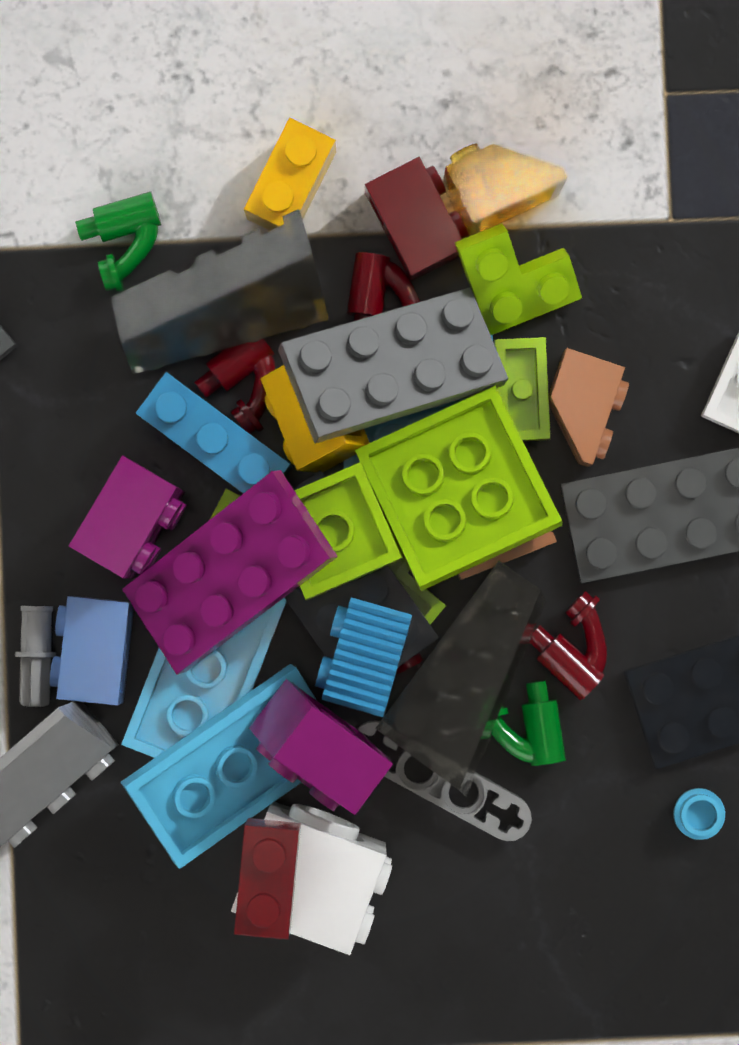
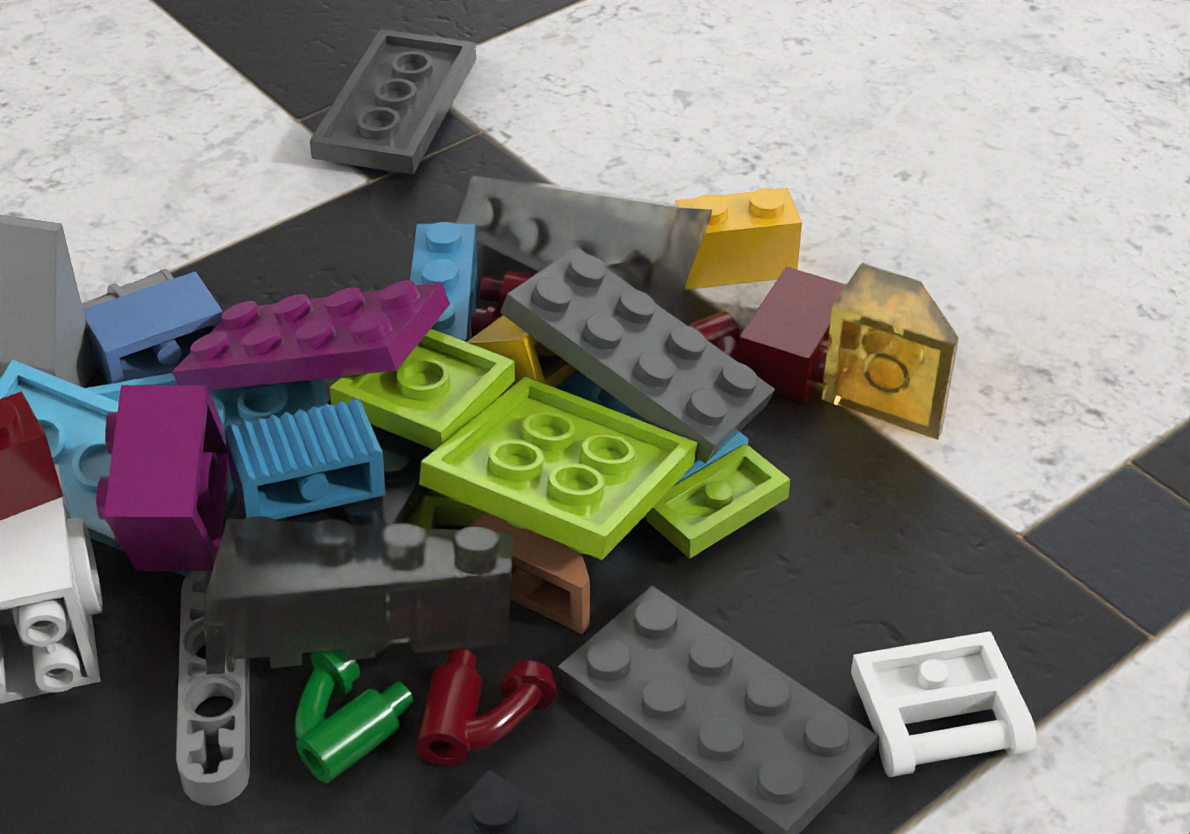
camera: 55 degrees right, 45 degrees down
magenta brick [69,455,187,578] -> none
green plant [75,191,161,292] -> none
lime plate [455,223,582,335] -> none
nougat slope [548,348,629,467] -> none

